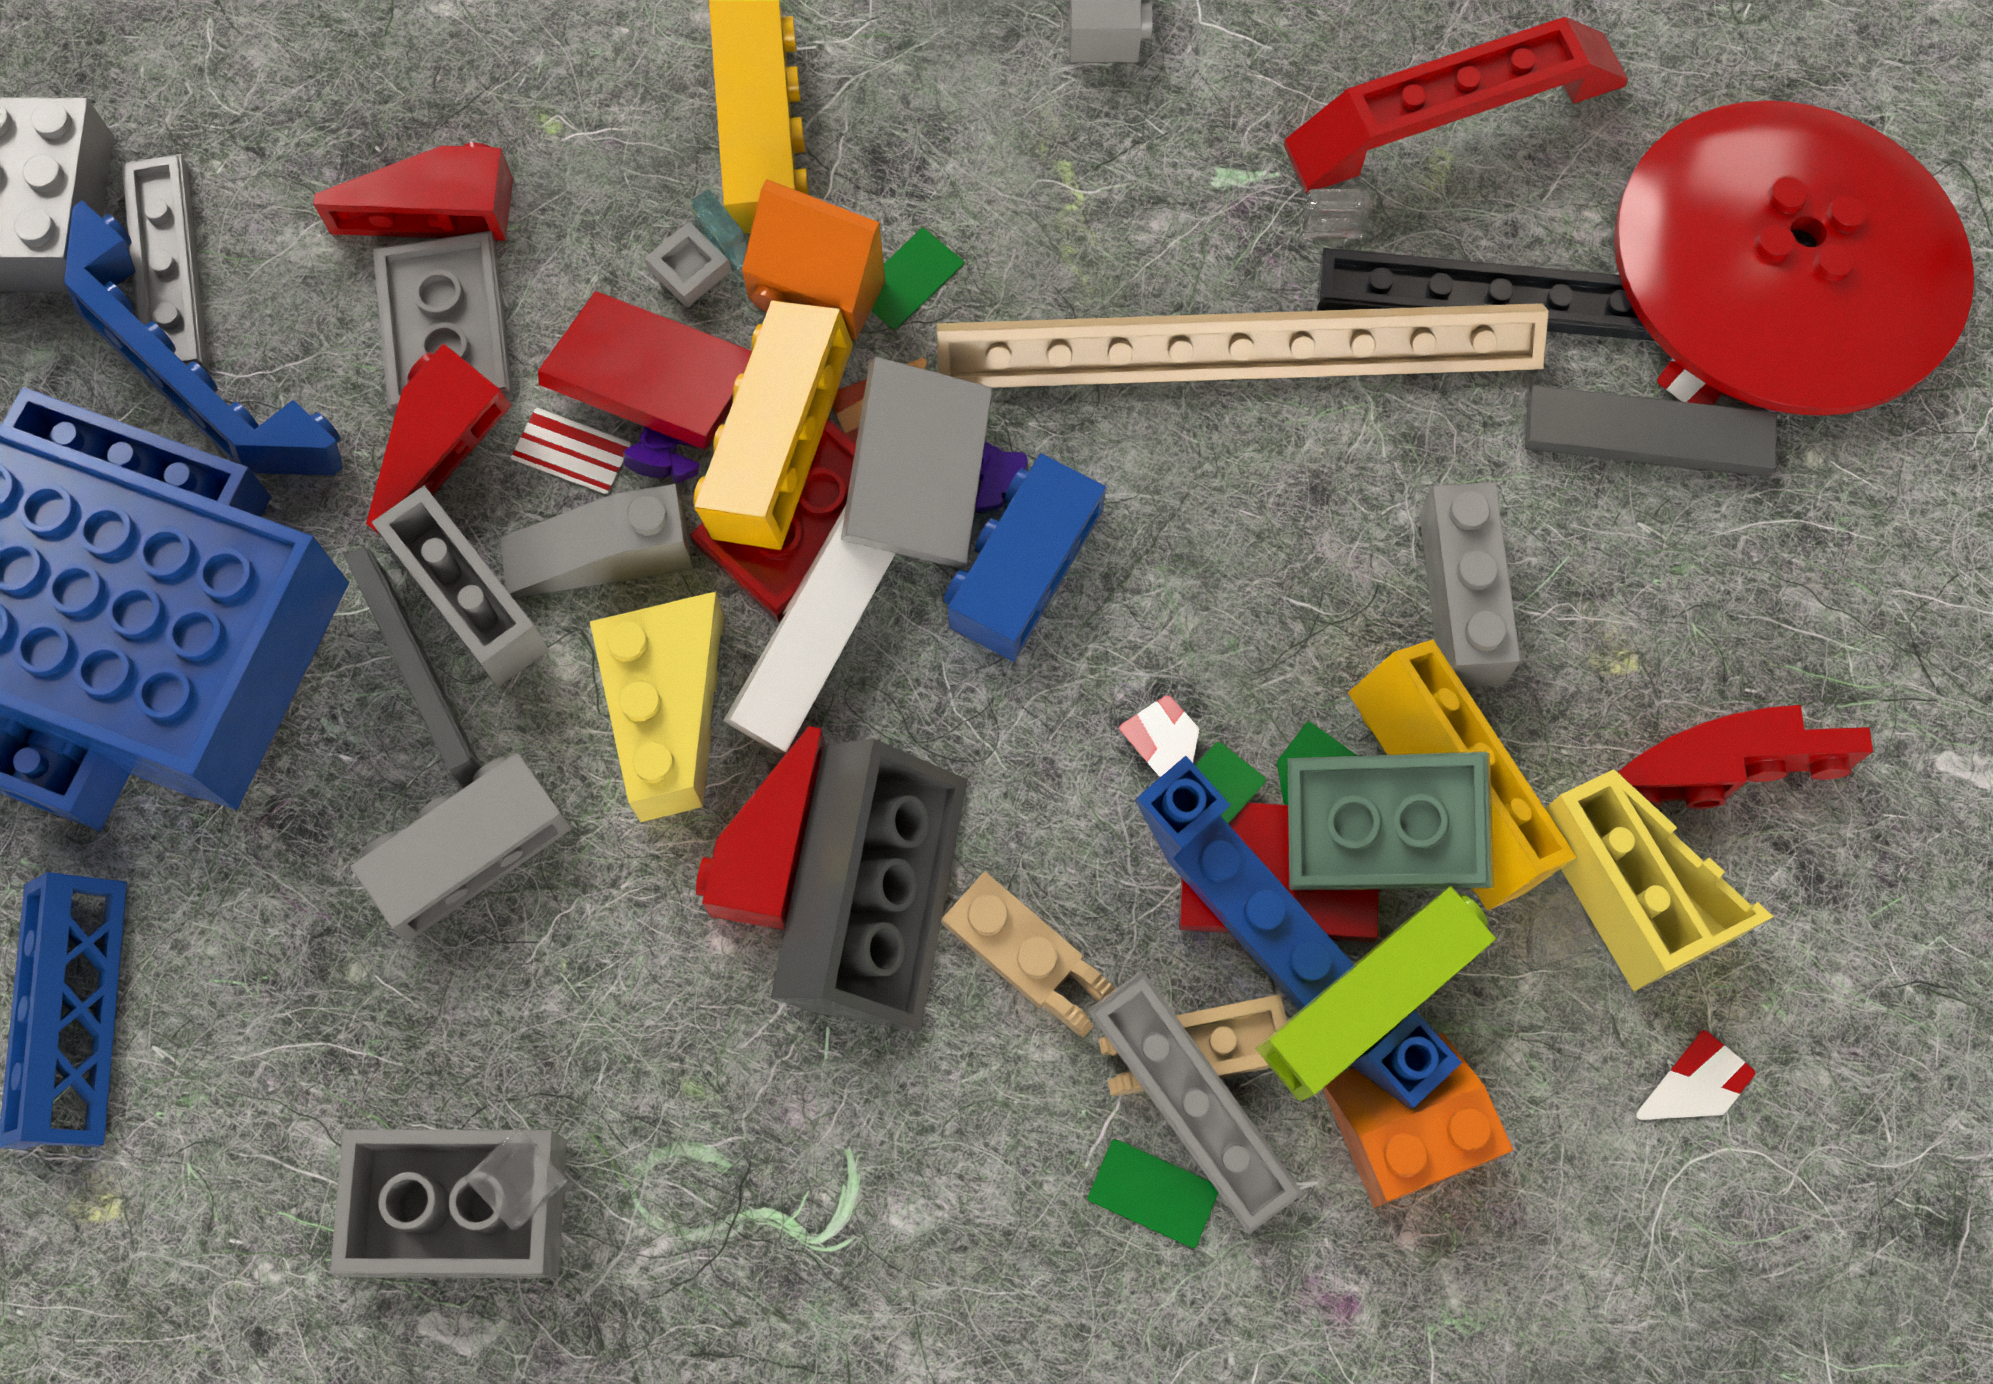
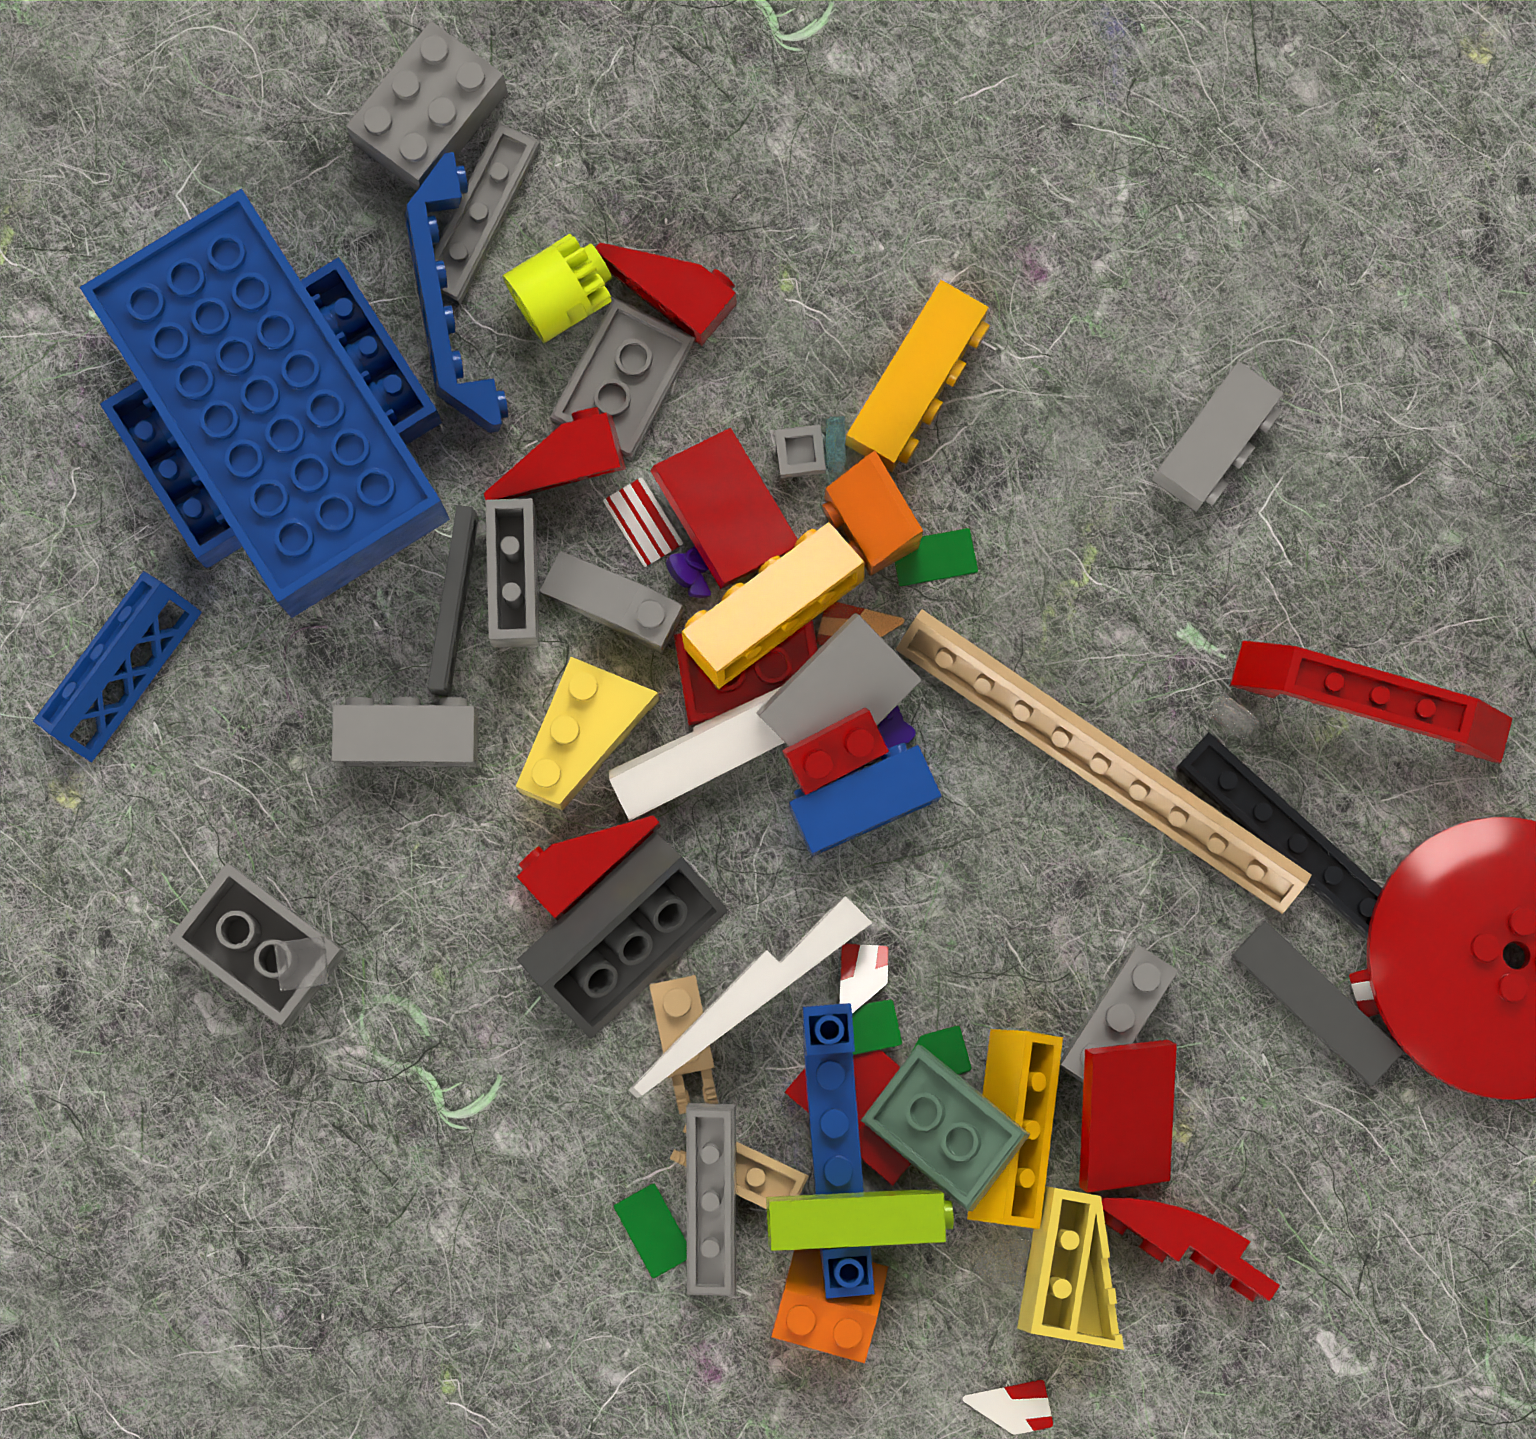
camera: 35 degrees right, 10 degrees up
none -> neon yellow gear [502,233,612,343]
none -> white slope [629,896,872,1098]
none -> red plate [782,708,889,795]
none -> red tile [1079,1039,1177,1193]

